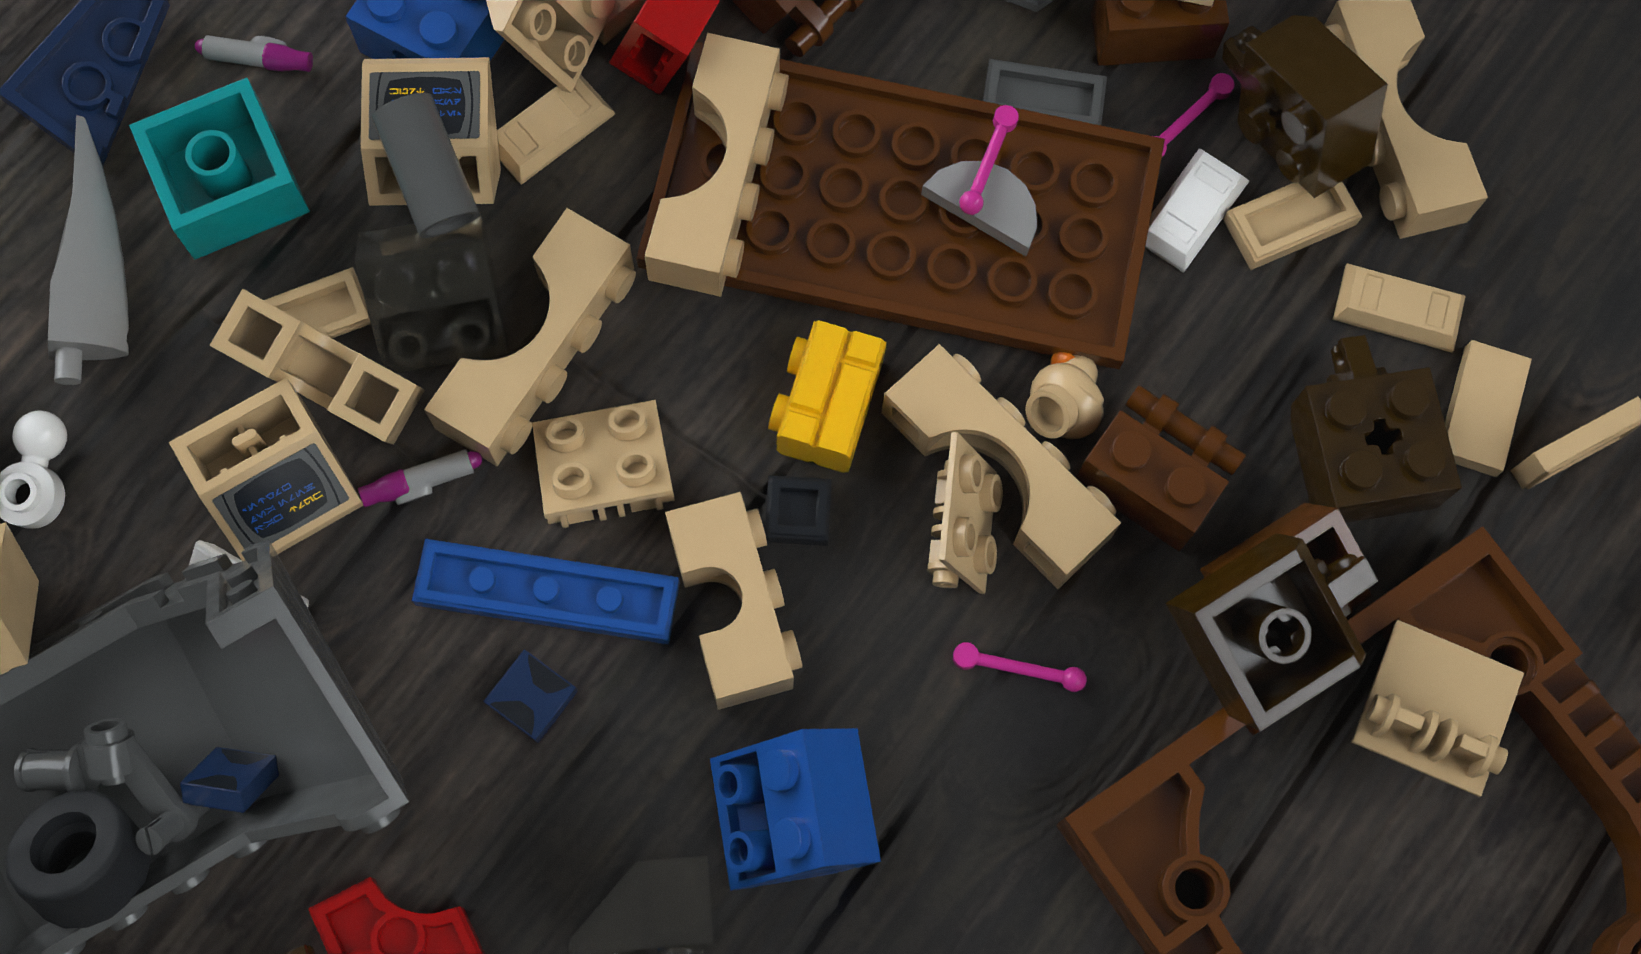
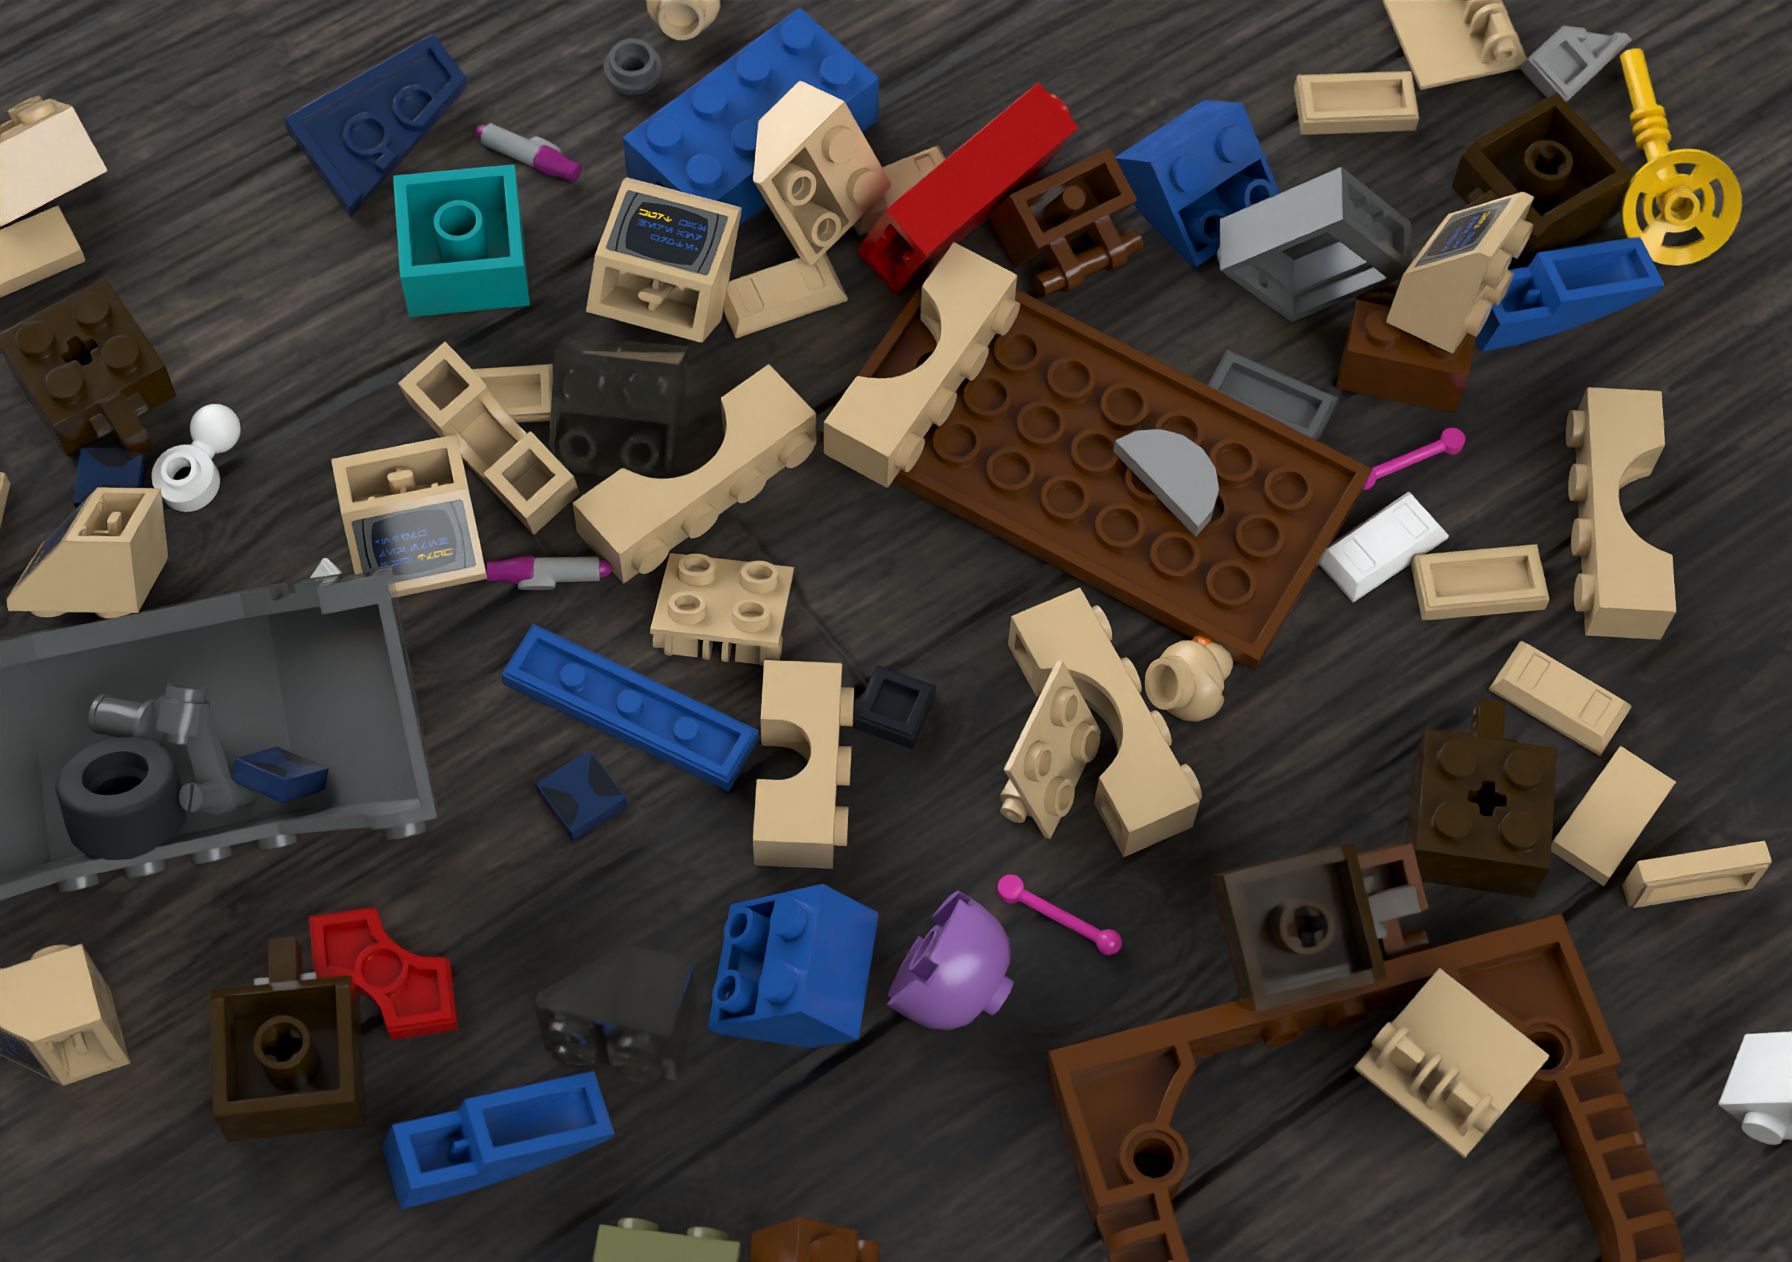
camera: 20 degrees right, 10 degrees down
light grey piece [48,115,129,385] -> none
dark grey pin [371,93,480,238] -> none
yellow brick [768,320,887,473] -> none
dark pink hinge [959,105,1019,215] -> none
reddish brown brick [1076,385,1246,552] -> none
dark brown hinge [1222,15,1388,198] -> none
none -> medium lavender cylinder [887,890,1013,1030]

